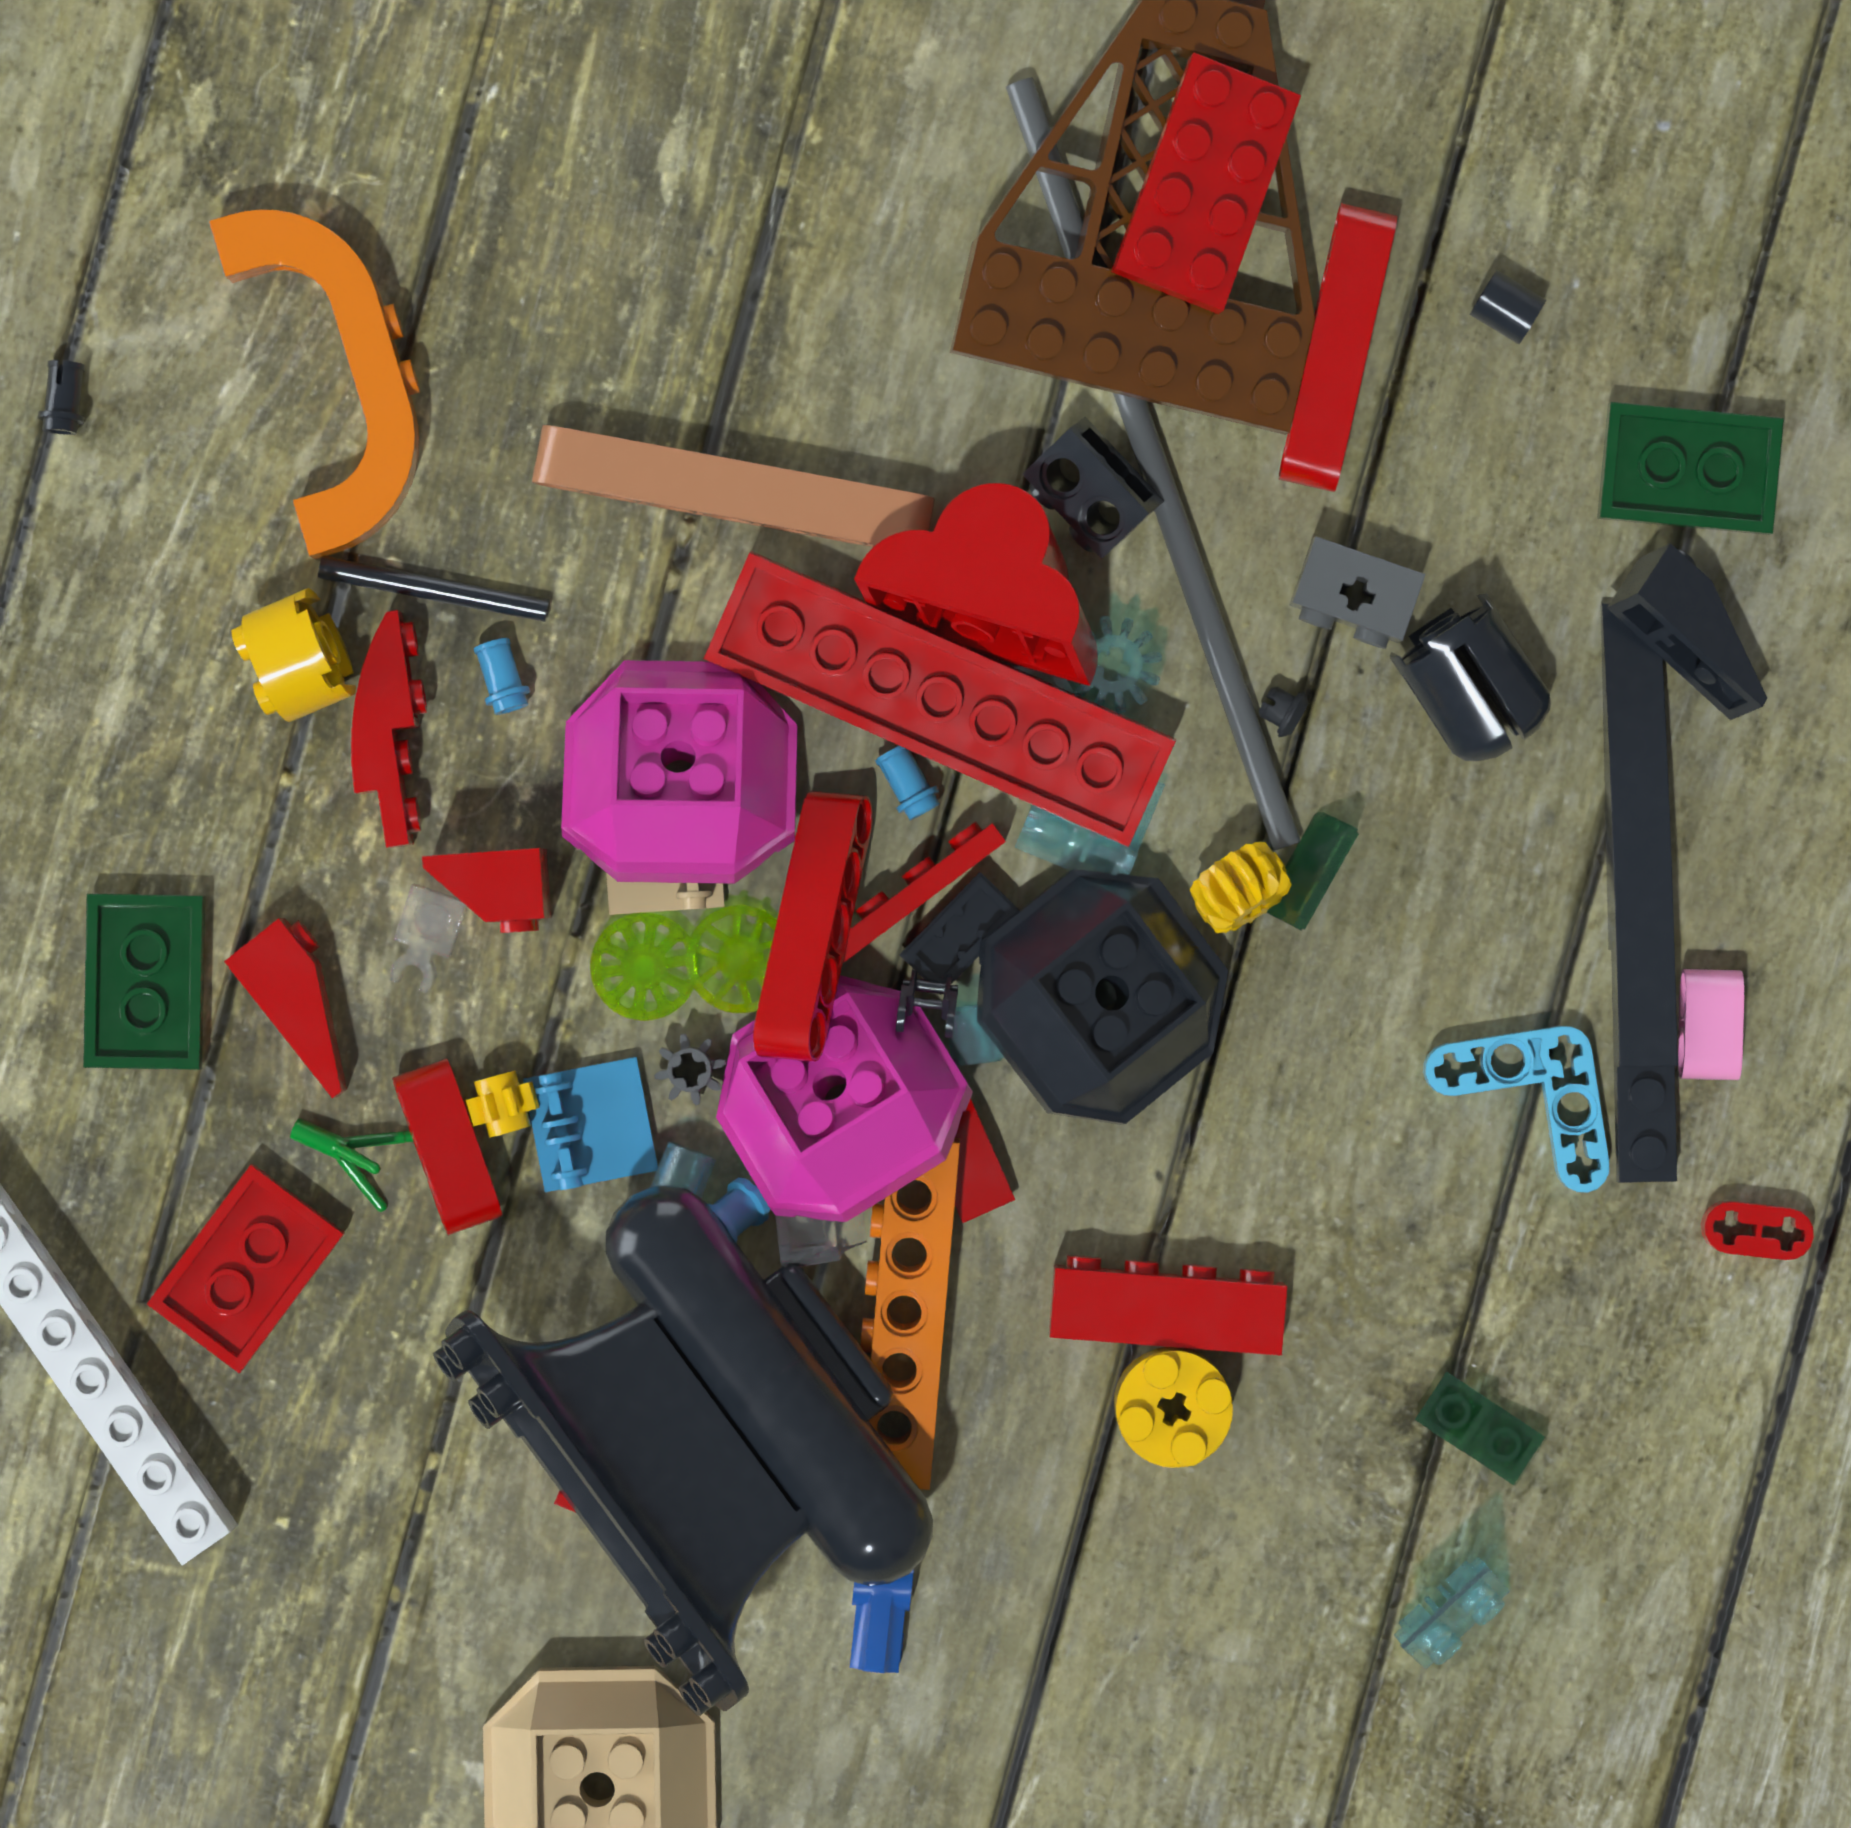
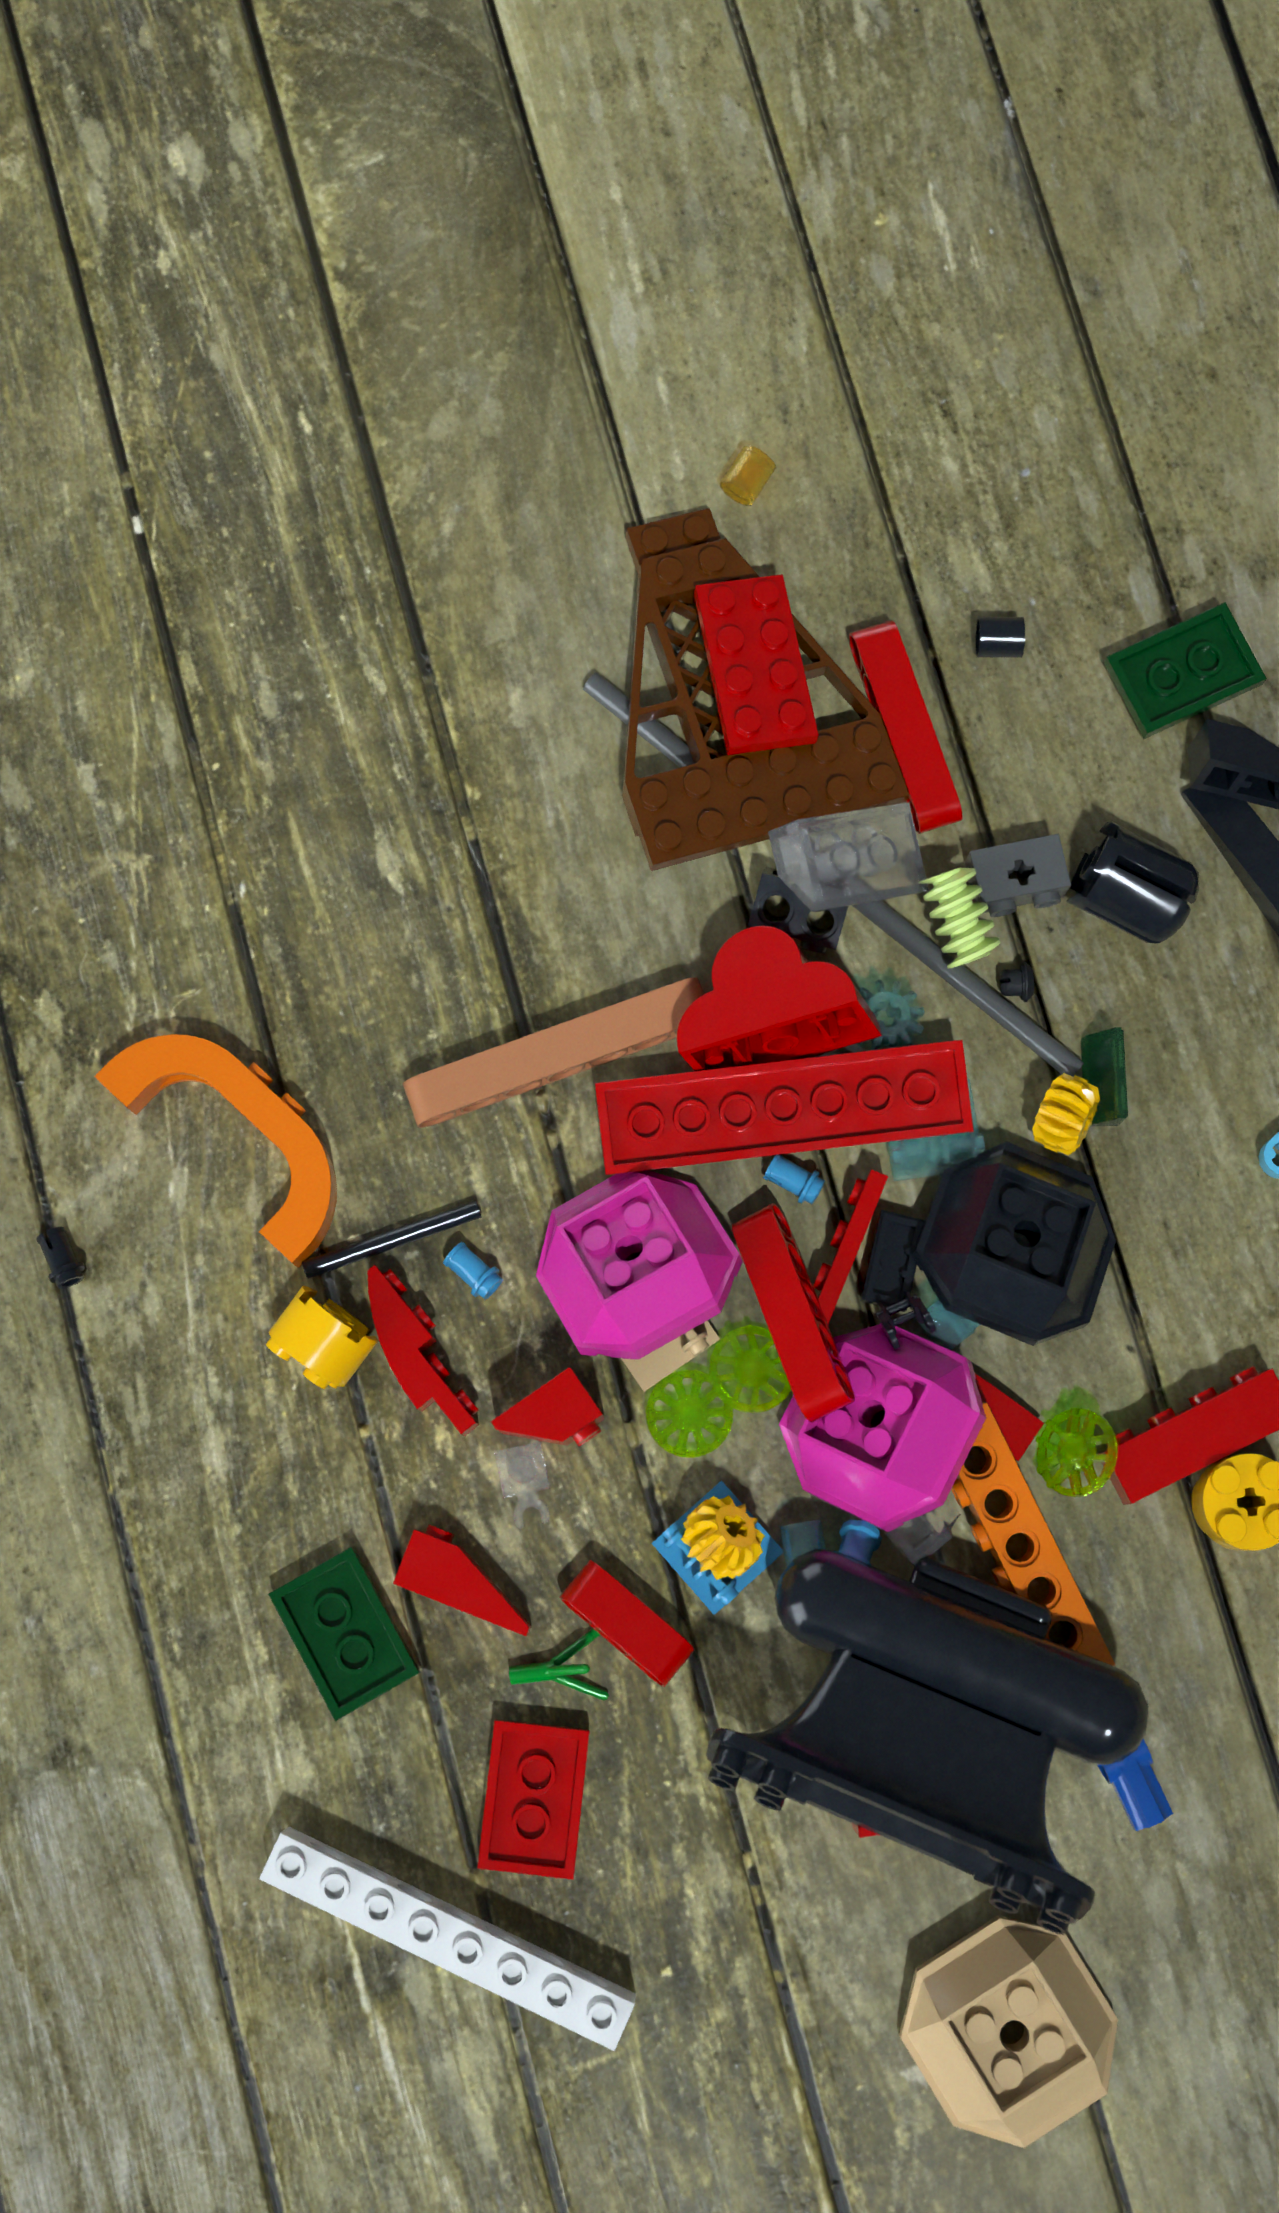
camera: 25 degrees left, 10 degrees down
yellow gear [465,1070,540,1138] -> none
dark grey gear [654,1033,727,1105] -> none
none -> yellow gear [681,1495,765,1580]
none -> clear slope [768,802,929,912]
none -> yellowish green piece [918,867,1000,969]
none -> clear neon green wheel [1035,1408,1118,1497]

